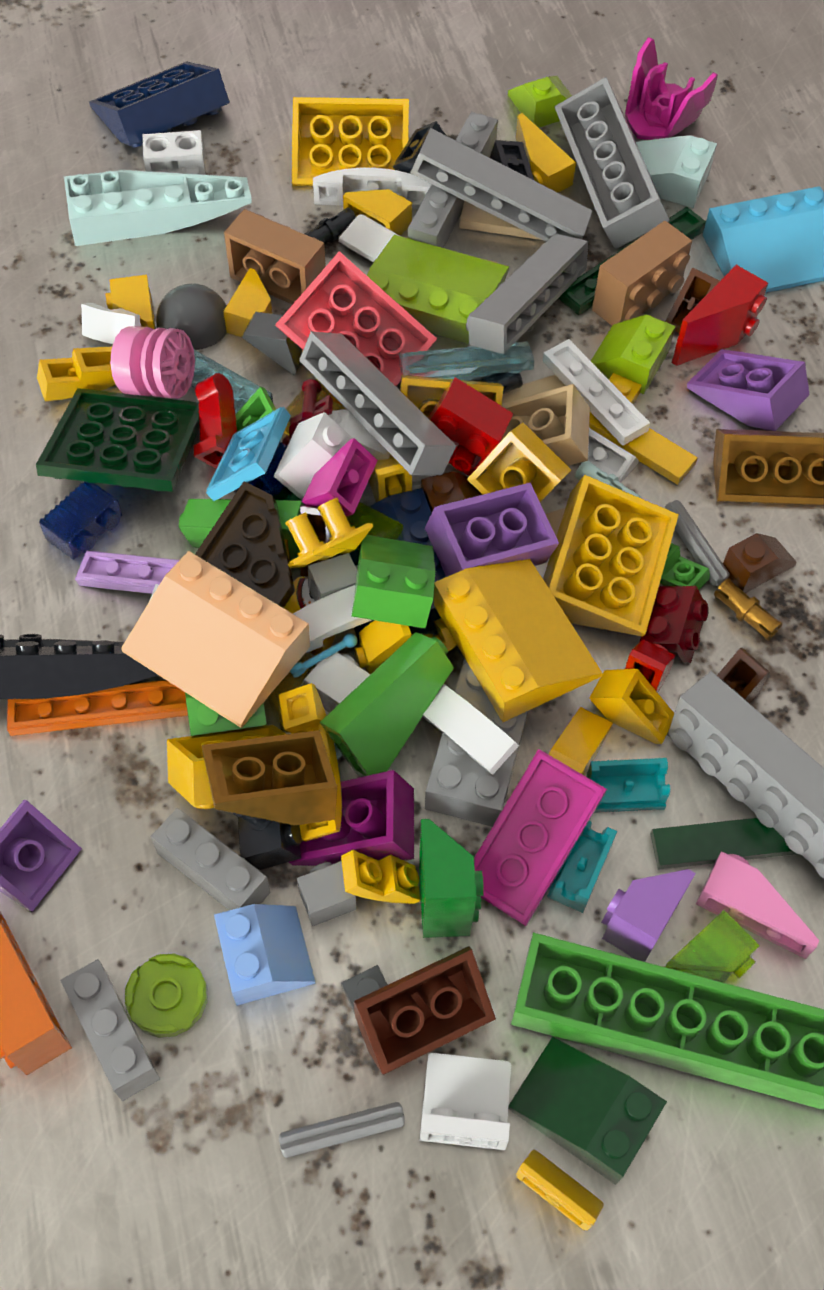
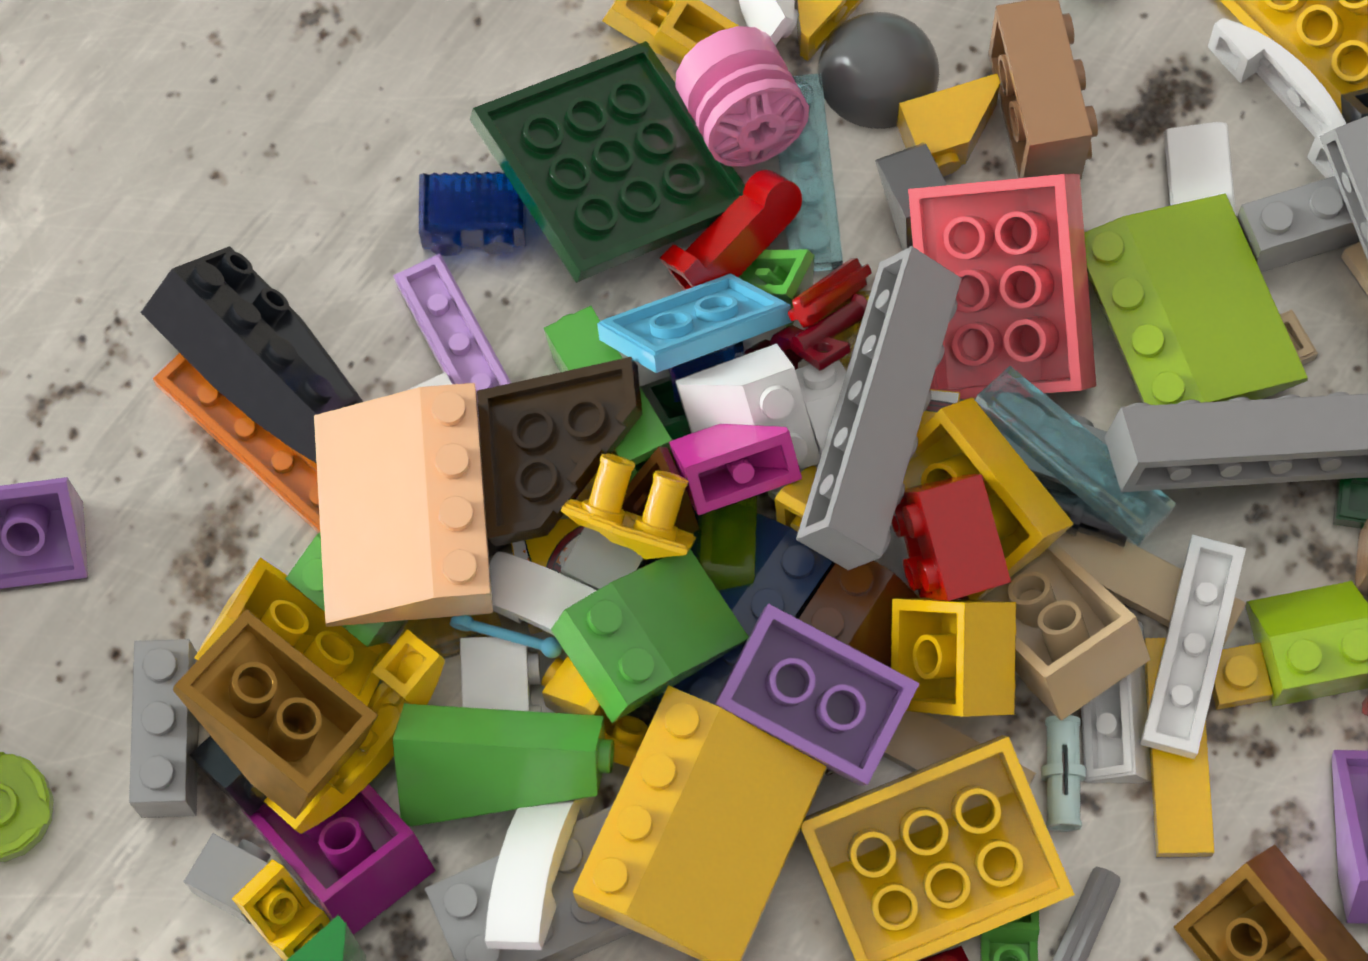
camera: 55 degrees right, 10 degrees up
light blue slope [214,904,316,1006] -> none
black pin [305,208,356,244] -> none
yellow slope [343,189,412,235] -> none
none -> red axle [788,258,872,328]

